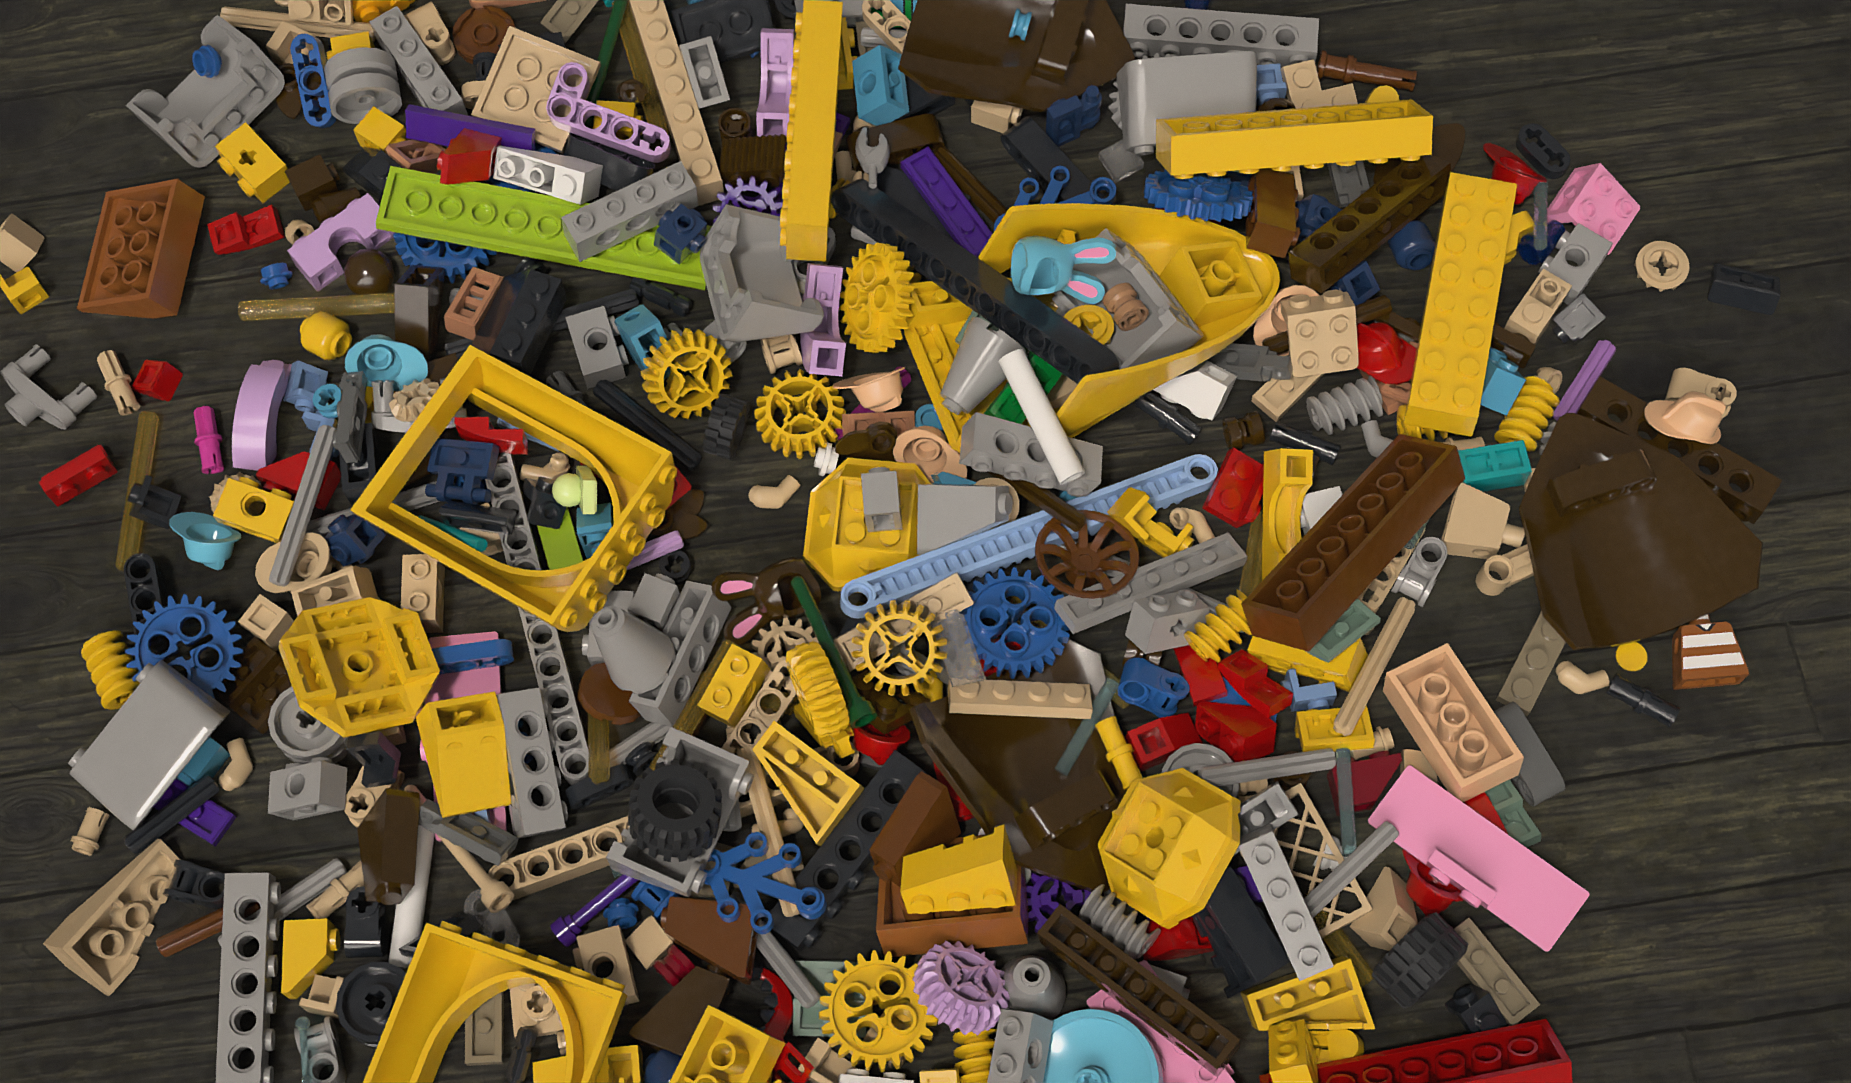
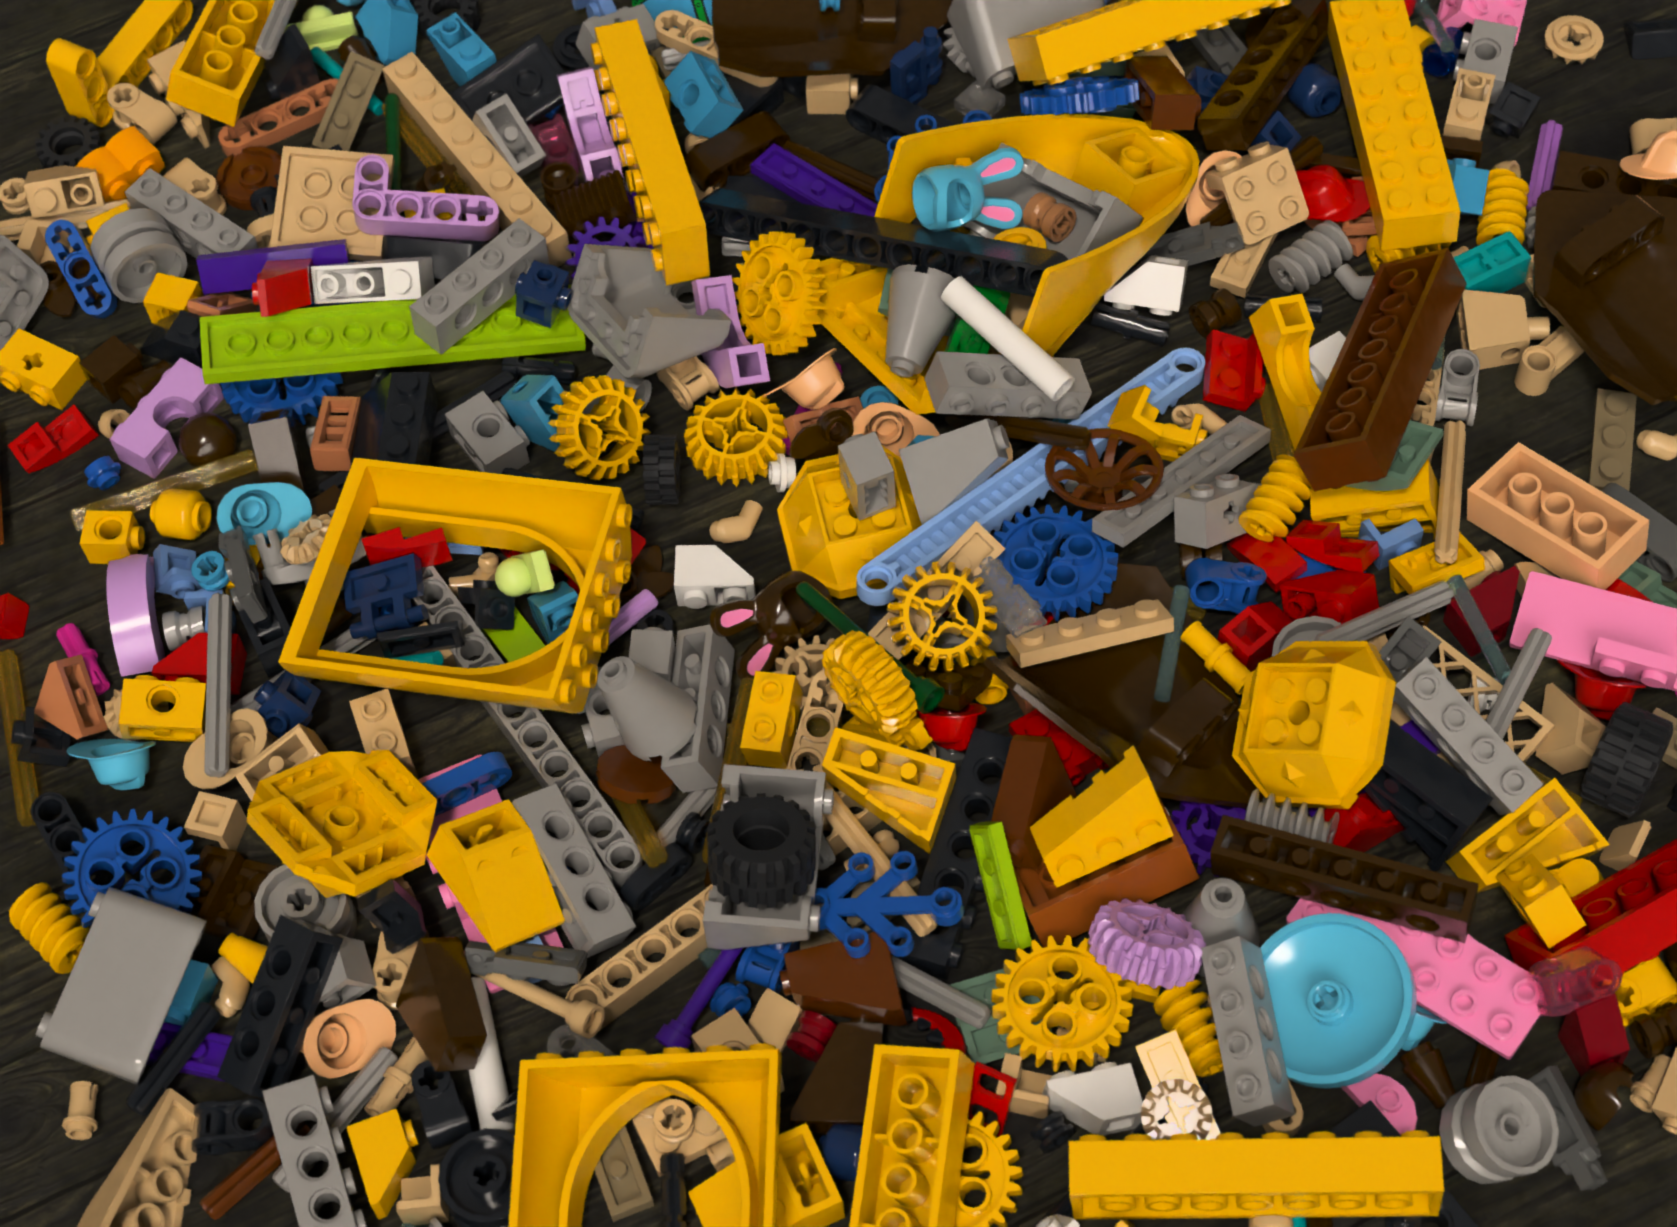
camera: 15 degrees left, 10 degrees down
light grey hand [855,127,890,189] -> none
none -> nougat slope [34,655,108,739]
none -> yellow brick [79,510,145,564]
none -> light grey wheel [162,605,206,651]
none -> black brick [217,915,344,1098]
none -> yellow cone [219,932,268,984]
none -> light nougat piece [300,999,396,1079]
none -> clear pink piece [527,113,579,176]
none -> white slope [674,545,756,609]
none -> lime tile [969,821,1032,950]
none -> tan slope [1599,820,1651,871]

